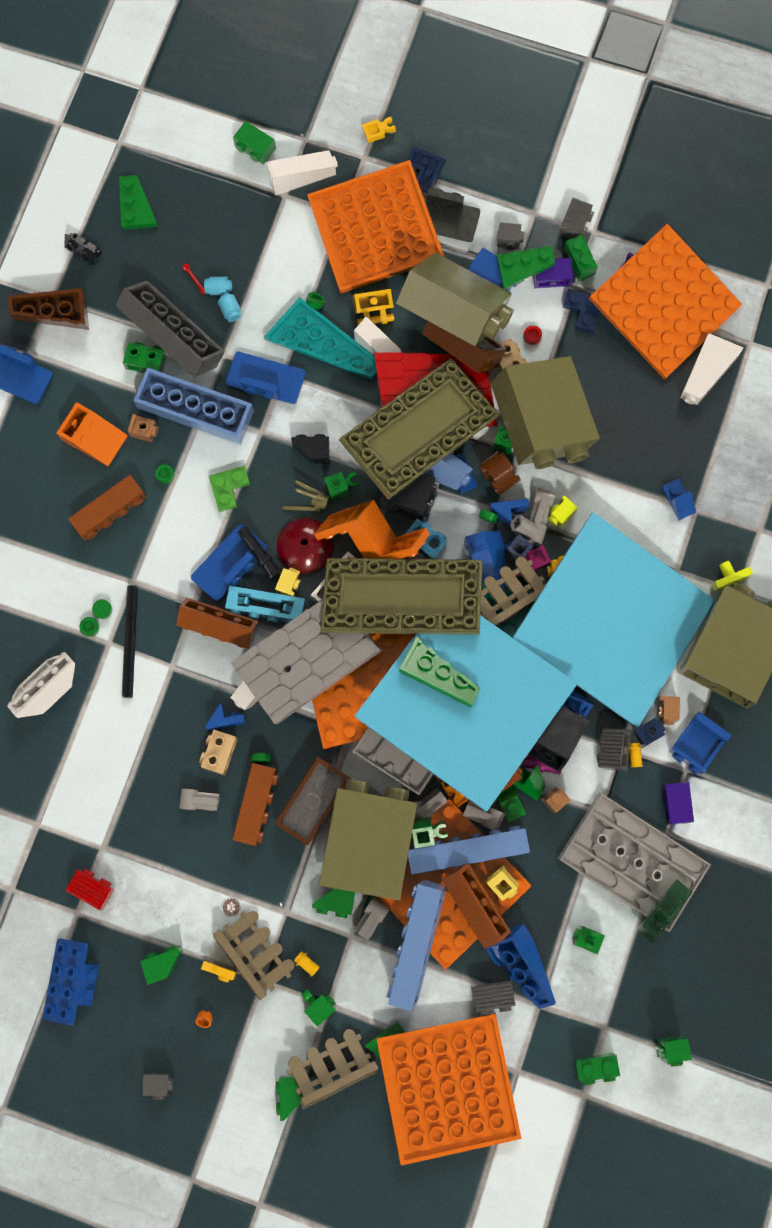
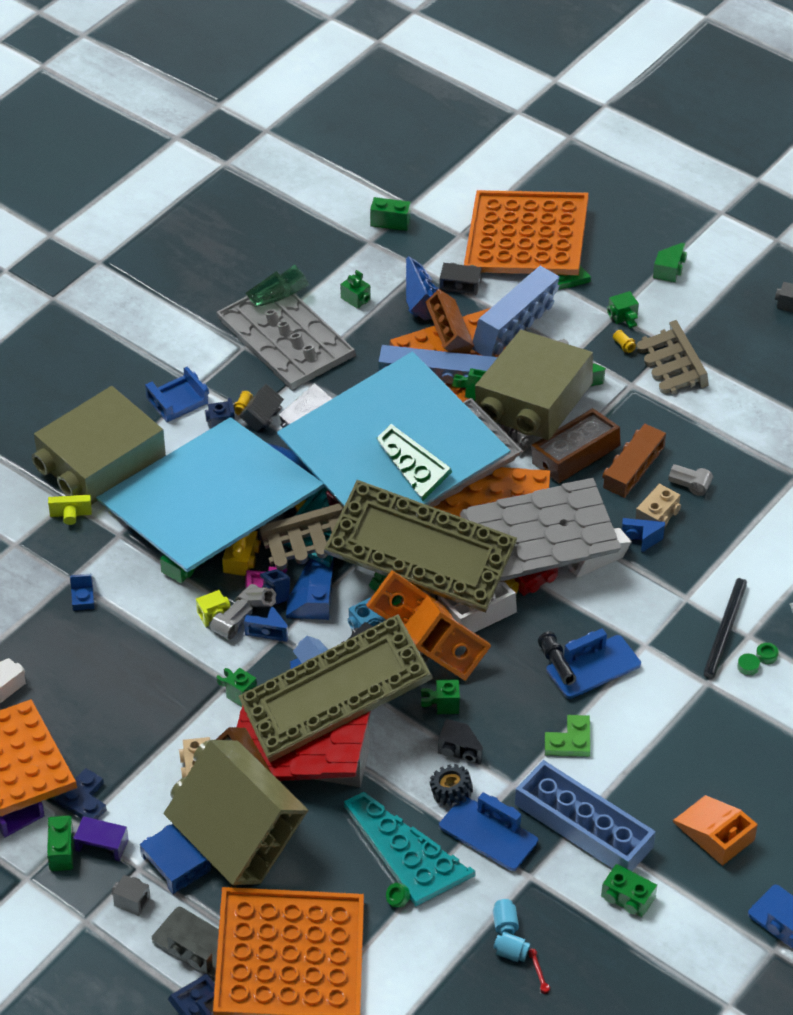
camera: 165 degrees left, 30 degrees down
reddish brown wedge [8,288,89,330] -> none
dark orange brick [68,475,146,541] -> none
dark grey brick [116,280,225,378] -> none
medium nougat brick [128,414,159,442] -> none
green slope [140,945,183,985] -> none
green tile [155,464,174,484] -> none
dark orange brick [176,597,258,649] -> none
orange hinge [195,1010,213,1028] -> none
yellow plate [201,961,237,983] -> none
clear tile [221,897,241,917] -> none
medium azure brick [225,586,306,625] -> none
green tile [251,753,270,765] -> none
light yellow brick [275,568,301,597] -> none
dark red dish [277,518,334,574] -> none
olive plant [282,480,329,513] -> none
dark tan fence [287,1029,378,1110] -> none
yellow brick [352,289,394,325] -> none
white slope [354,317,401,356] -> none
green tile [478,509,498,523] -> none
reddish brown brick [479,450,521,495] -> none
light yellow brick [487,865,519,901] -> none
olive brick [491,356,600,470] -> none
green wing [497,246,555,290] -> none
red tile [523,325,542,345] -> none
medium nougat brick [541,787,571,814] -> none
dark grey brick [558,198,594,240] -> none
green brick [655,1035,692,1067] -> none
medium nougat brick [657,696,680,726] -> none
dark purple panel [662,782,694,825] -> none
none -> black bush [429,764,473,807]

